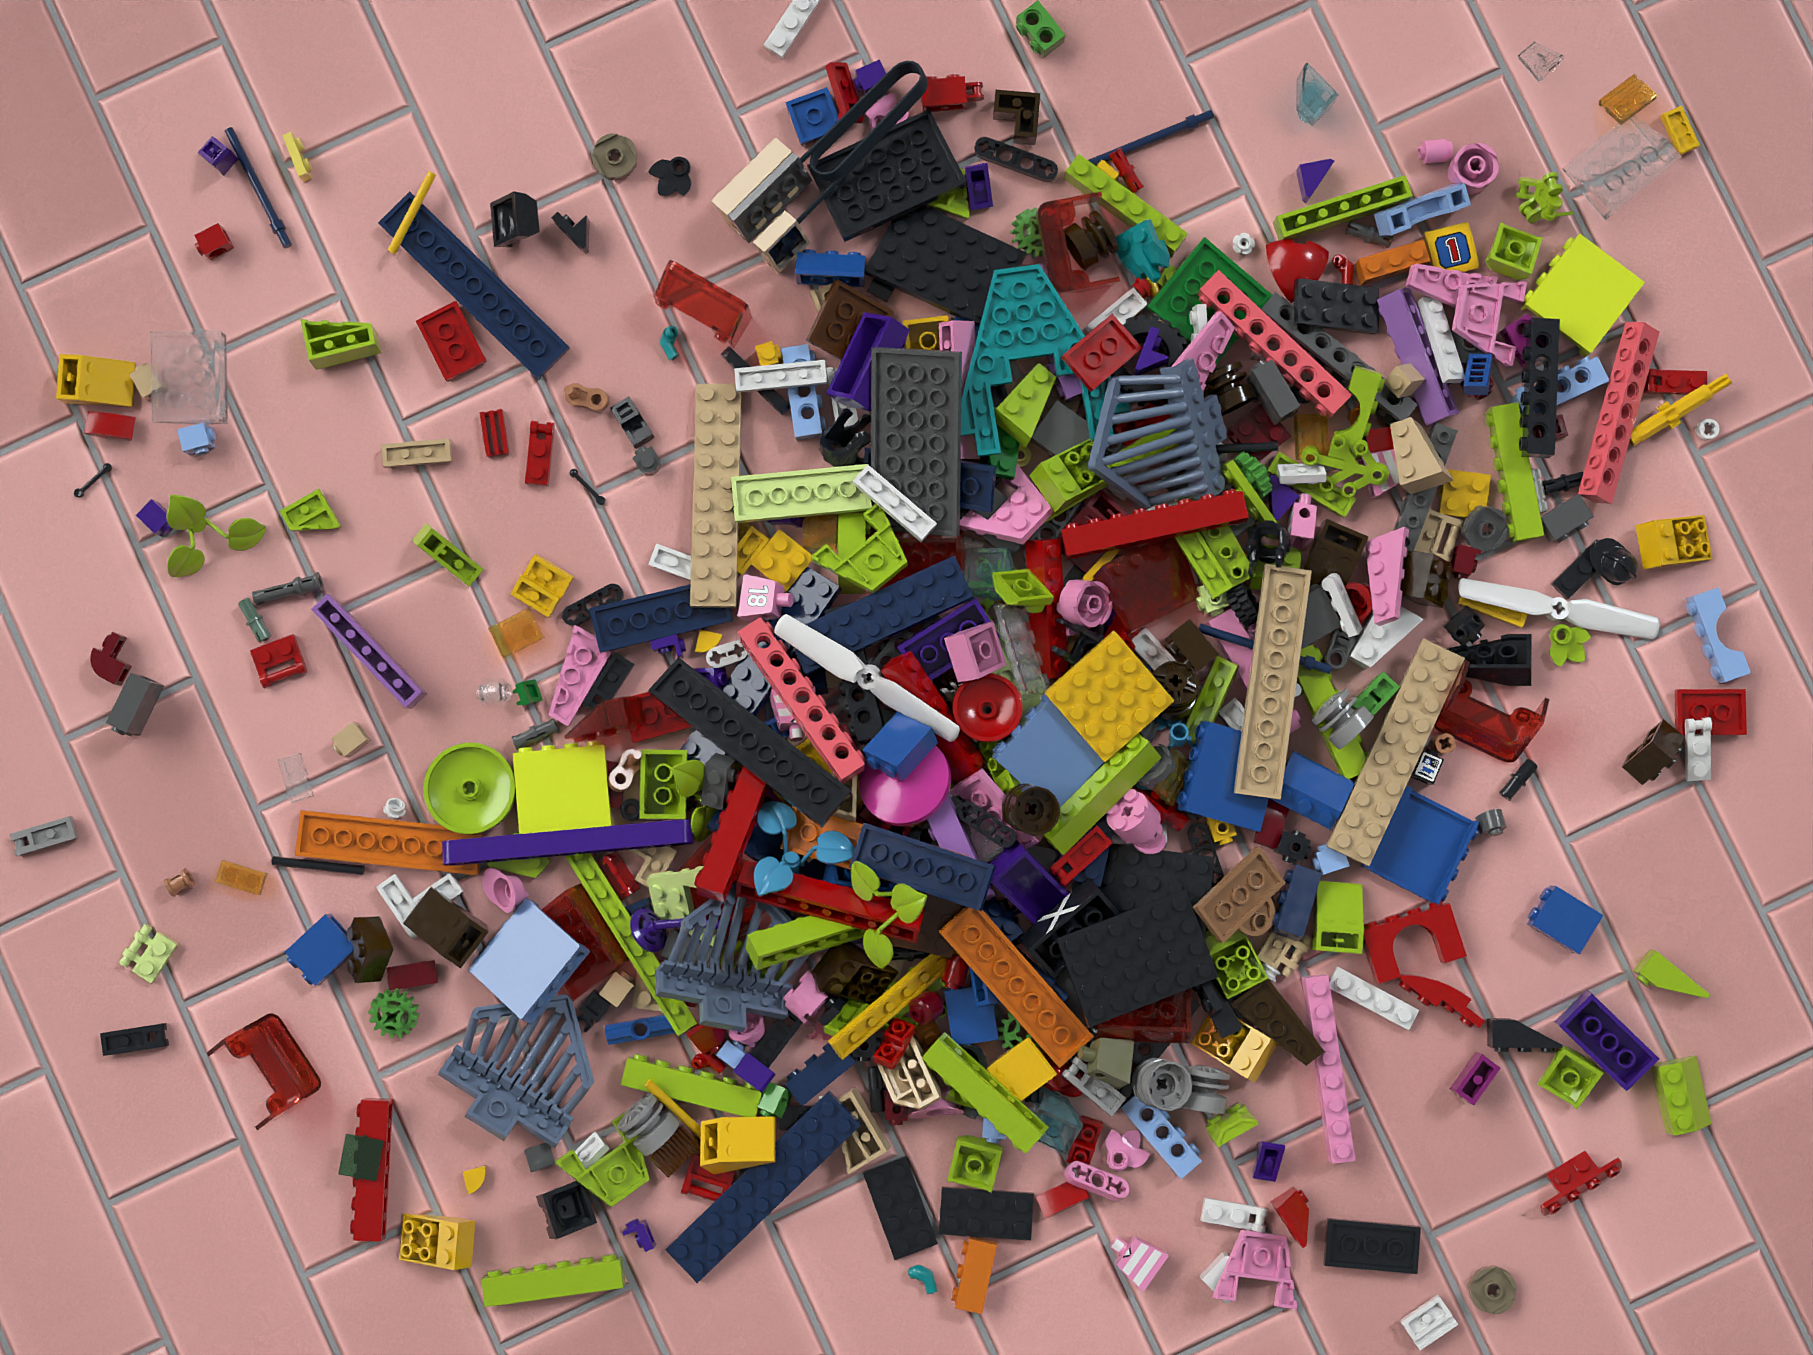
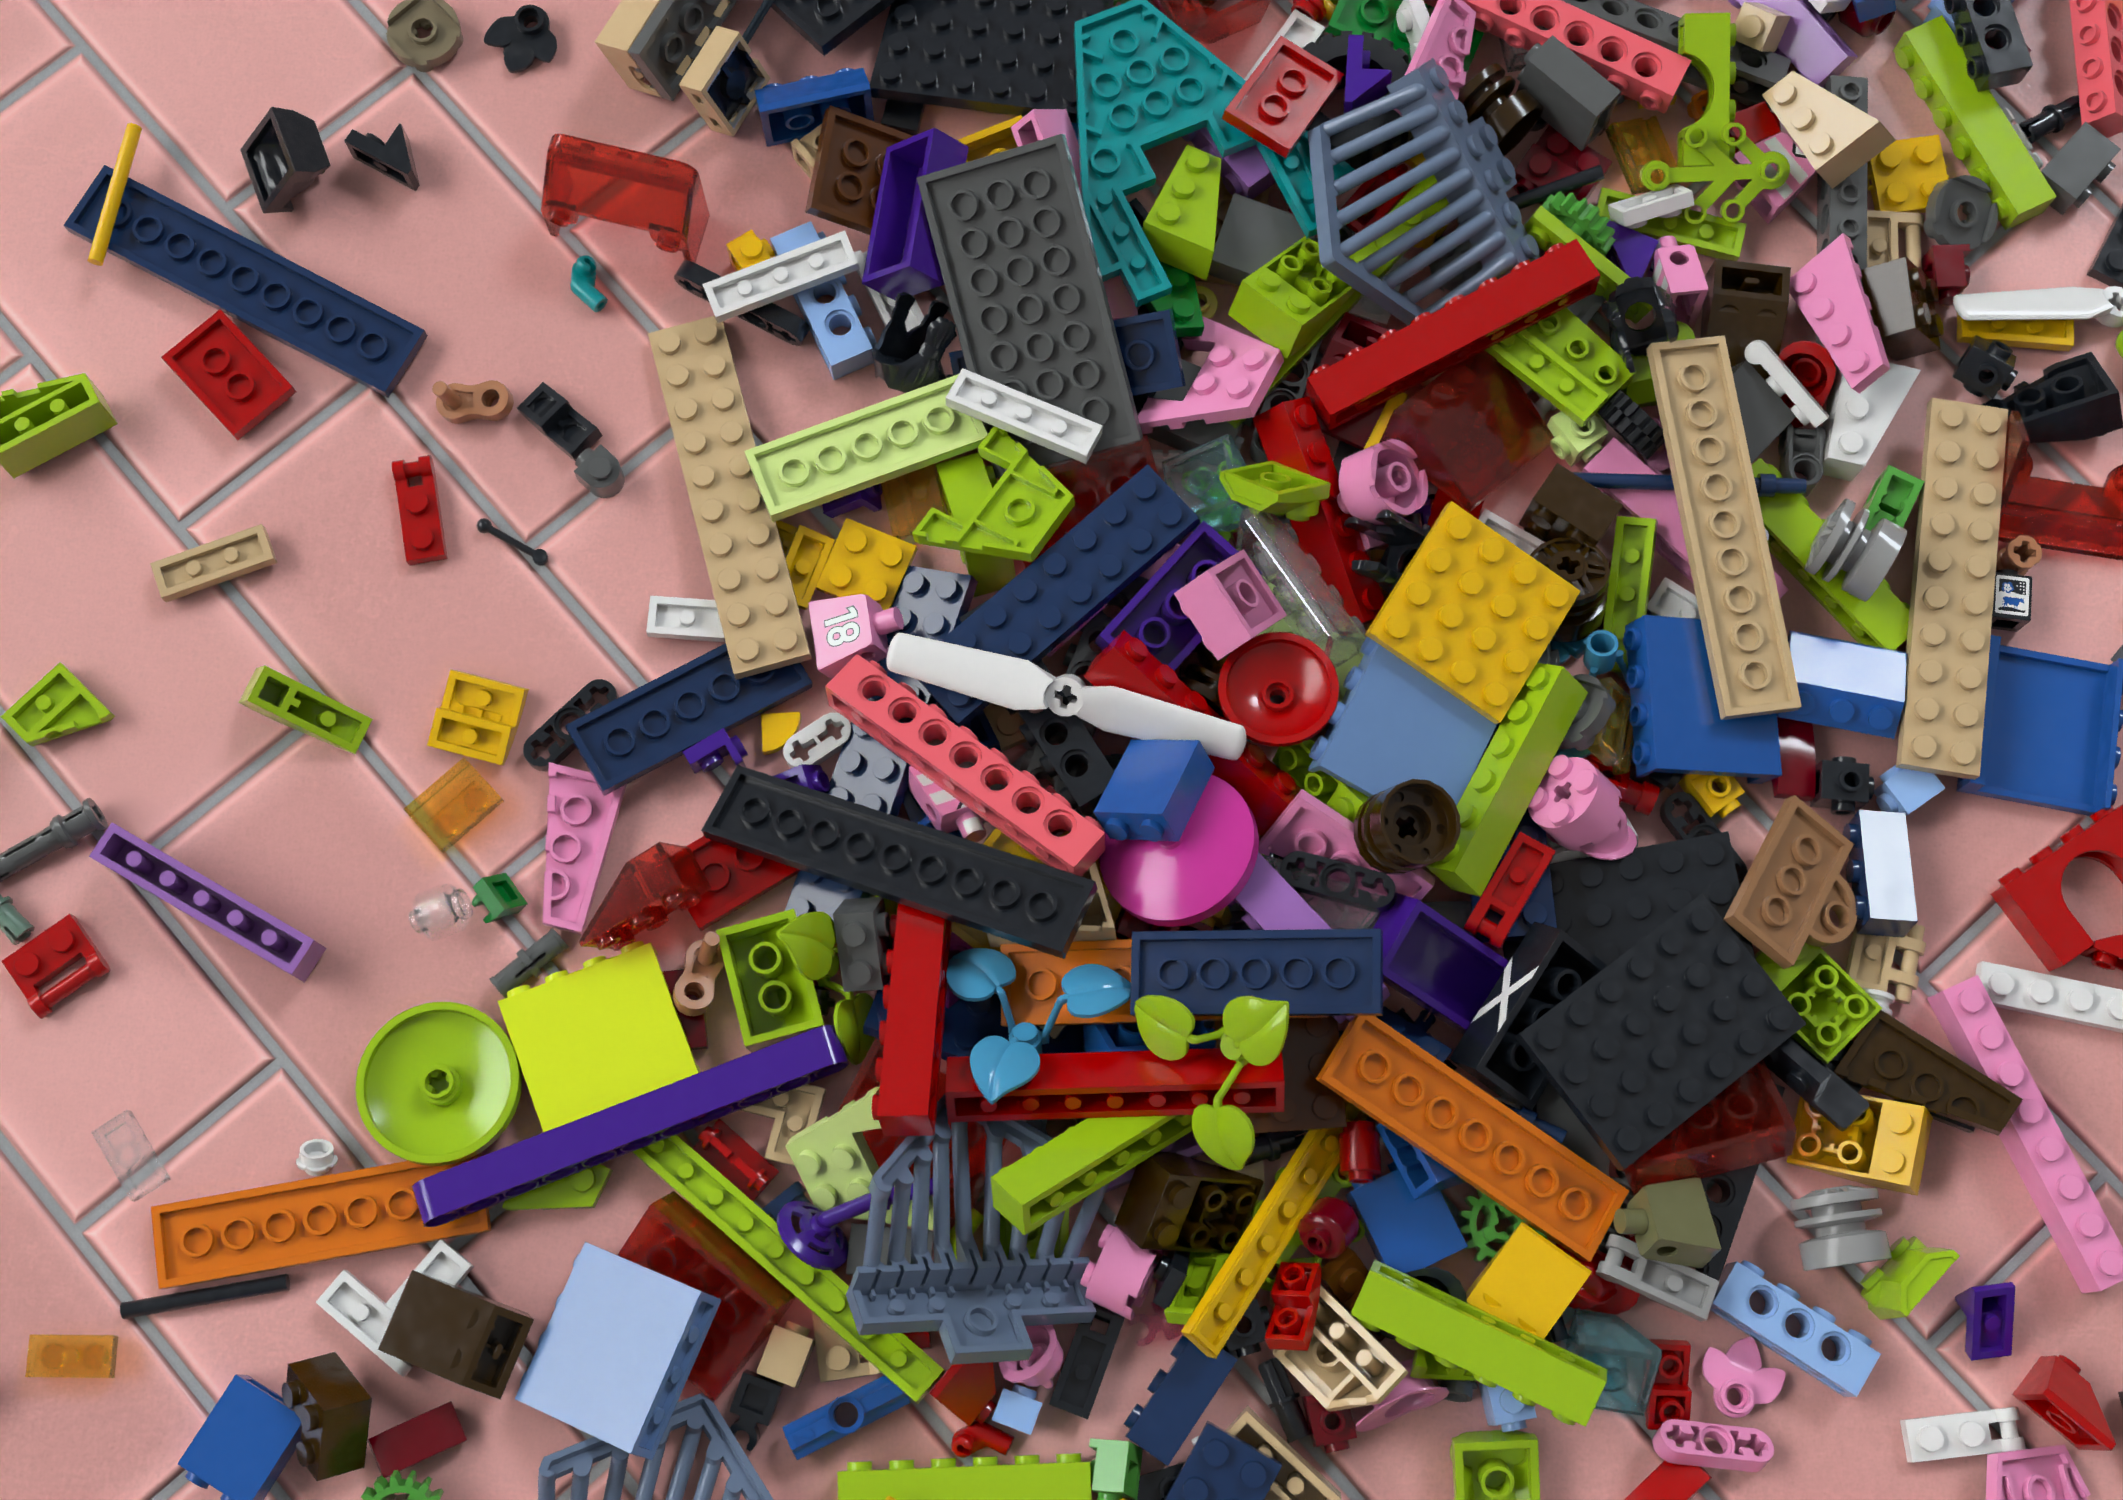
camera: 20 degrees left, 10 degrees down
tan brick [331,722,372,757] -> none
red tile [479,409,510,458] -> none
bright pink piece [482,868,529,913] -> none
black plate [581,652,635,718] -> none
black plate [620,799,640,821] -> none
dark purple slope [733,1052,776,1093] -> none
light grey wheel [1131,1058,1192,1111] -> none
lime slope [1312,881,1364,954] -> none

